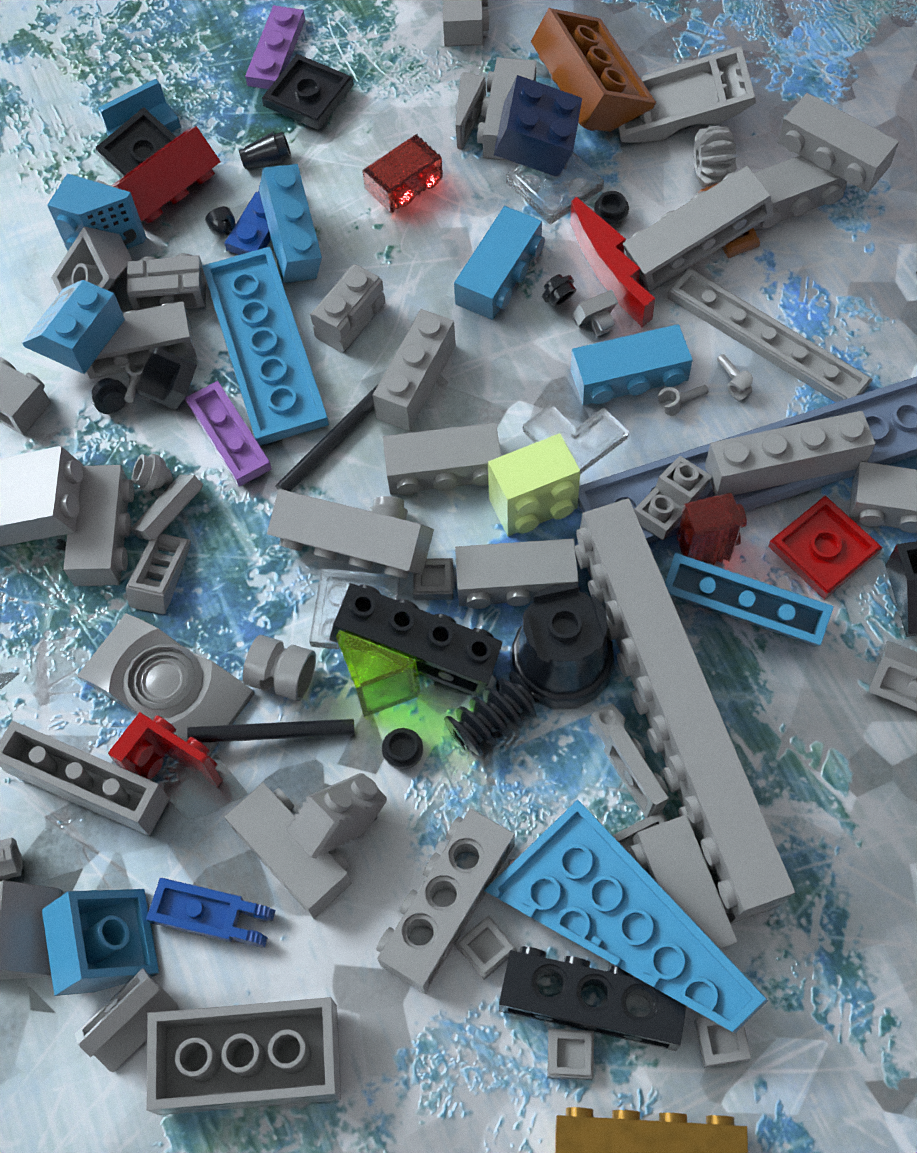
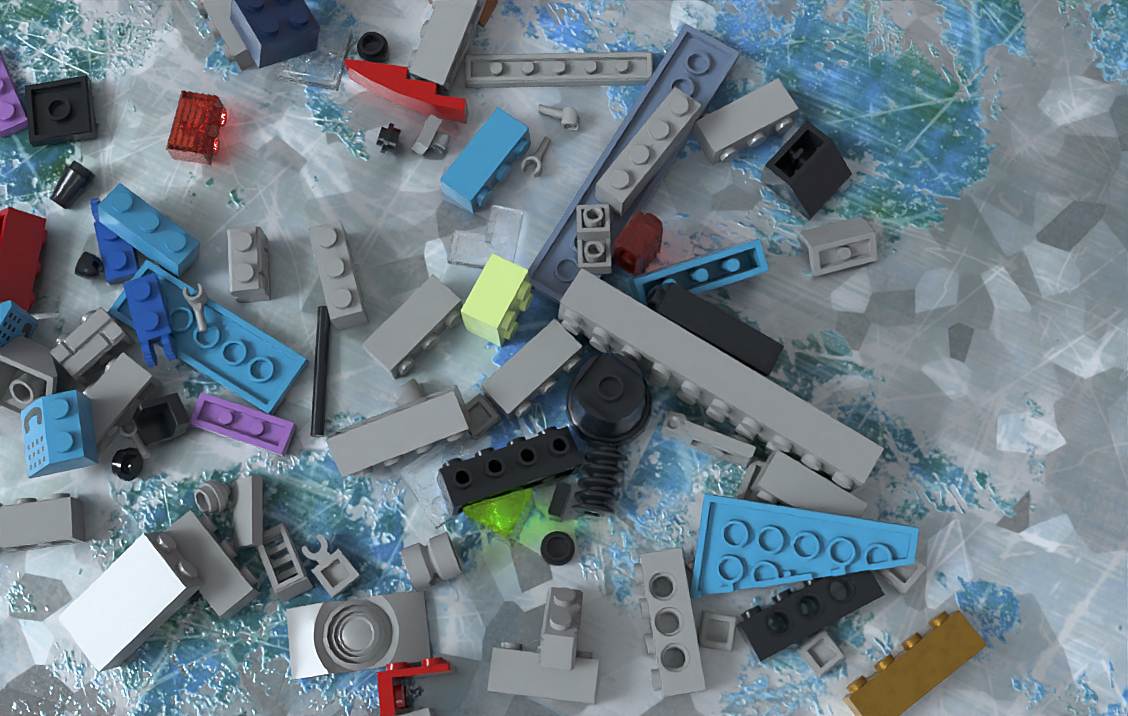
camera: 40 degrees left, 10 degrees up
black bar [187,719,354,743] -> none
dark azure brick [454,205,545,320] -> none
light grey slope [455,72,486,150] -> none
red tile [768,495,883,600] -> none
none -> blue hinge [123,273,178,368]
none -> light grey hand [183,283,208,333]
none -> light grey plate [302,534,362,599]
none -> black tile [548,481,572,522]
none -> black slope [646,282,784,376]

